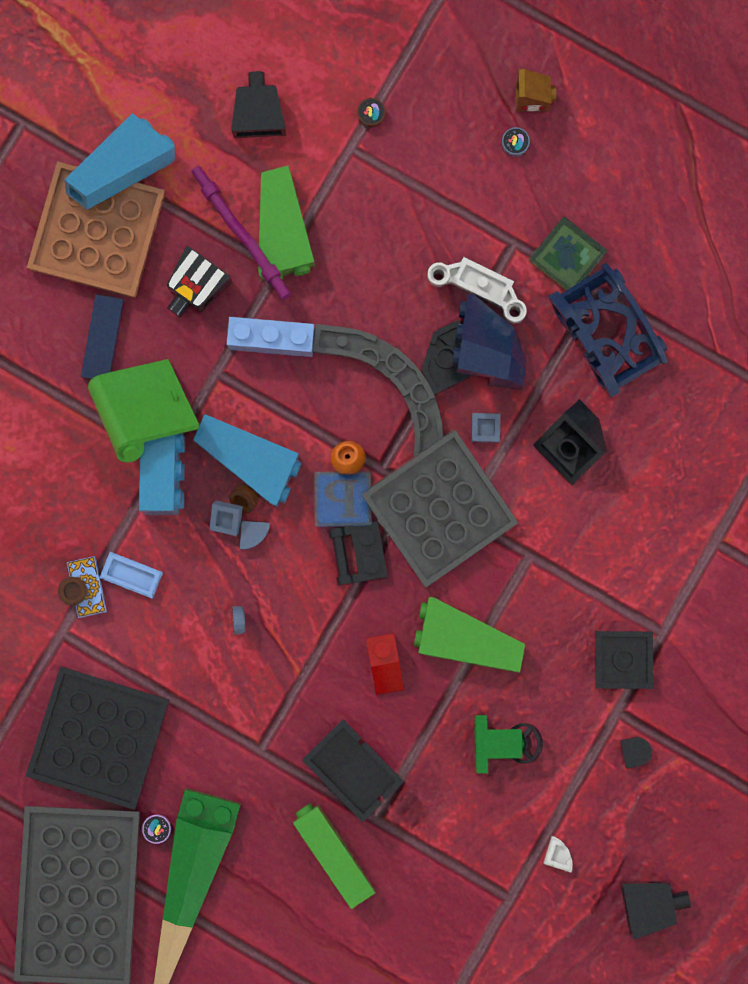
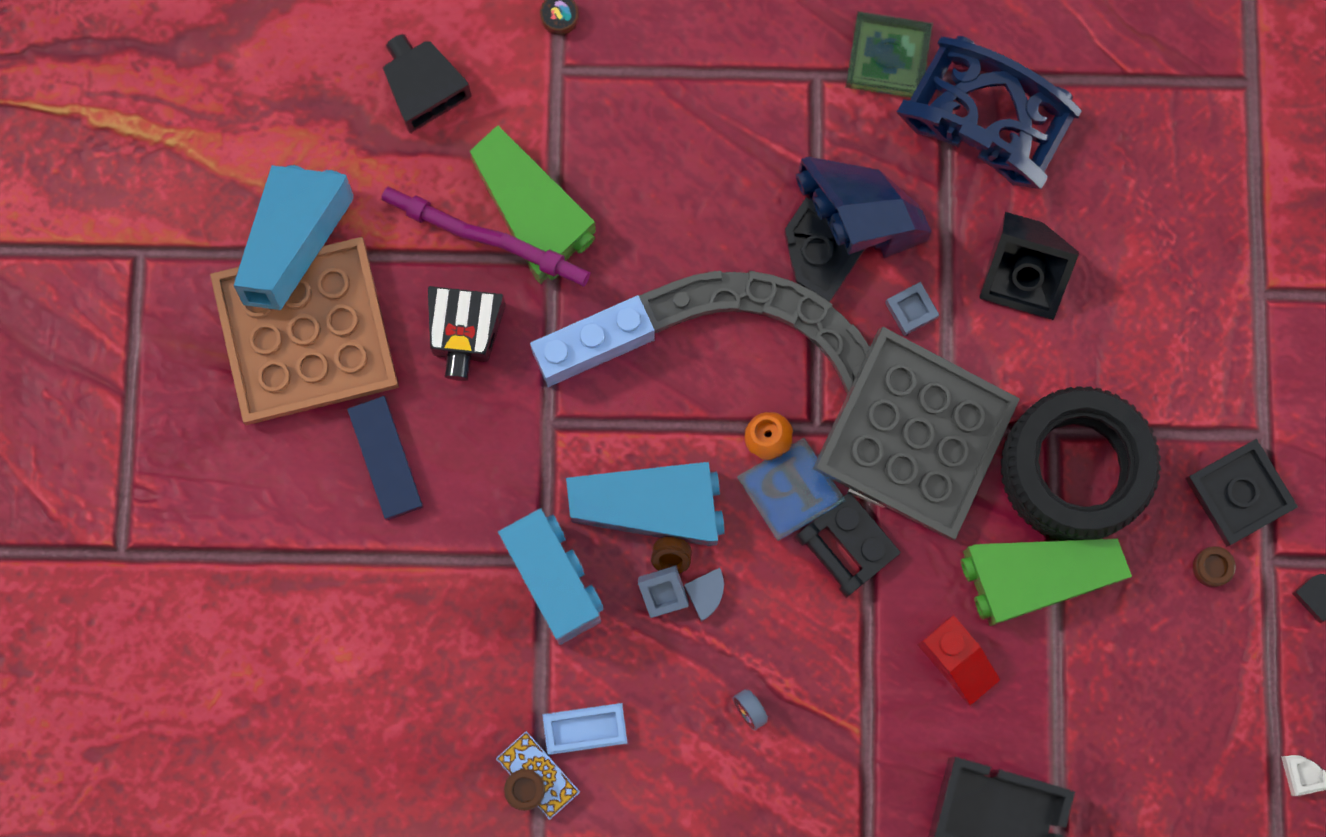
camera: 35 degrees left, 5 degrees down
bright green door [88,359,199,462] -> none
white plate [427,257,527,324] -> none
green piece [474,715,543,773] -> none
none -> black tyre [1001,386,1161,541]
none -> reddish brown tile [1193,546,1236,587]

